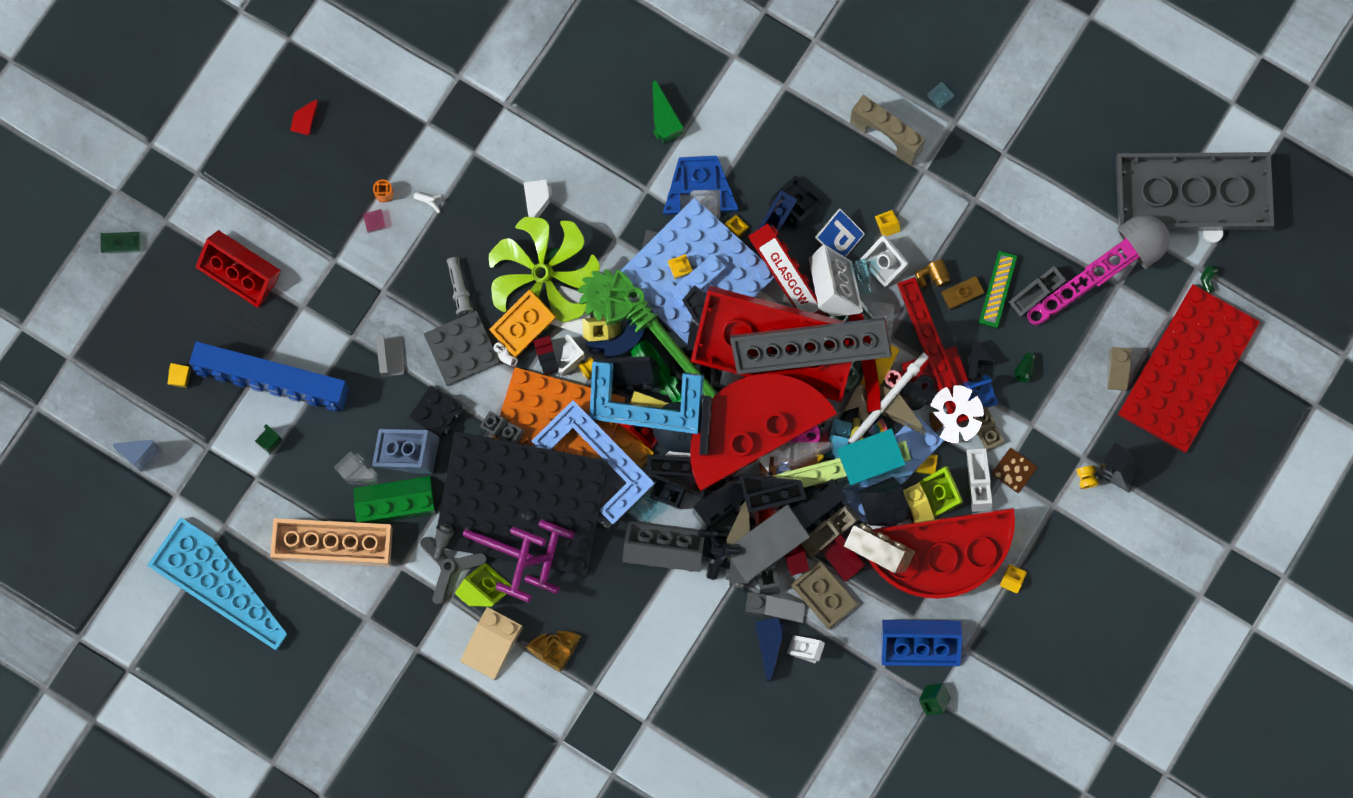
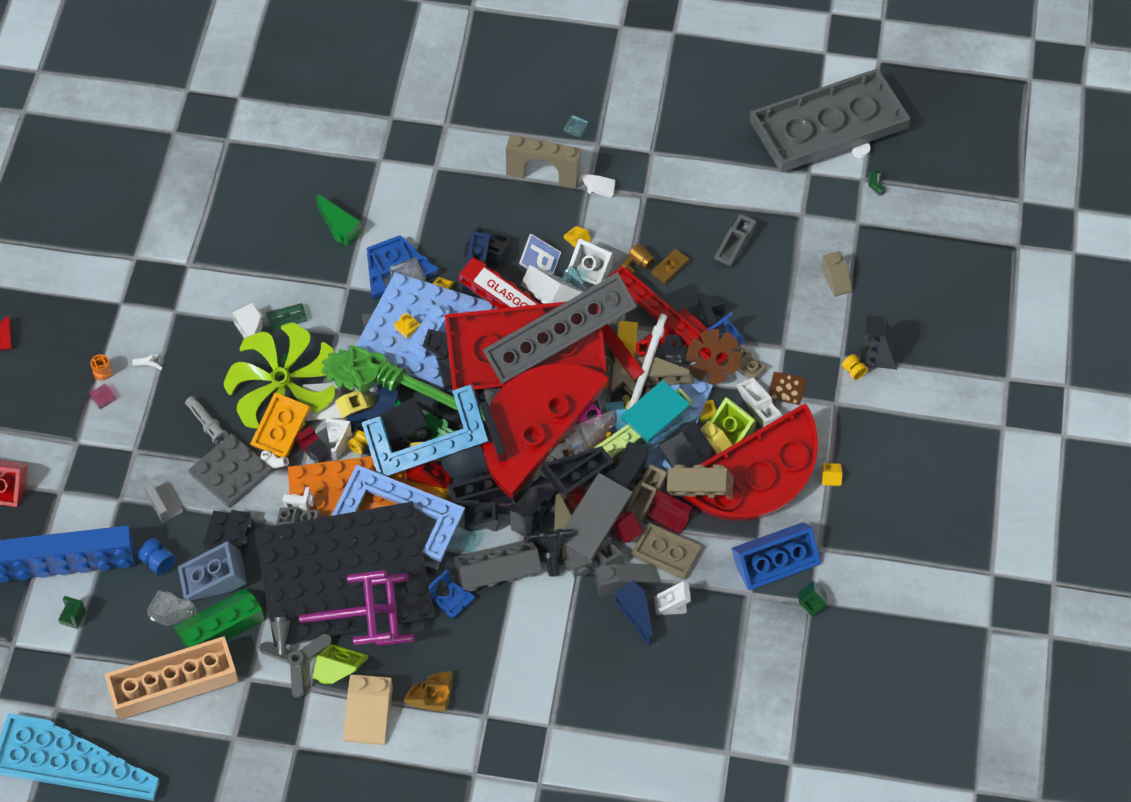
camera: 25 degrees left, 20 degrees down
tile [979,251,1017,329] -> none
dark green cone [1014,353,1036,383] -> none
piece [1027,215,1169,326] -> none
red plate [1118,284,1260,453] -> none
none -> blue wheel [137,538,176,575]
none -> clear green tile [266,303,307,331]
none -> white bracket [282,487,314,511]
none -> blue piece [429,570,474,619]
none -> white slope [579,174,615,198]

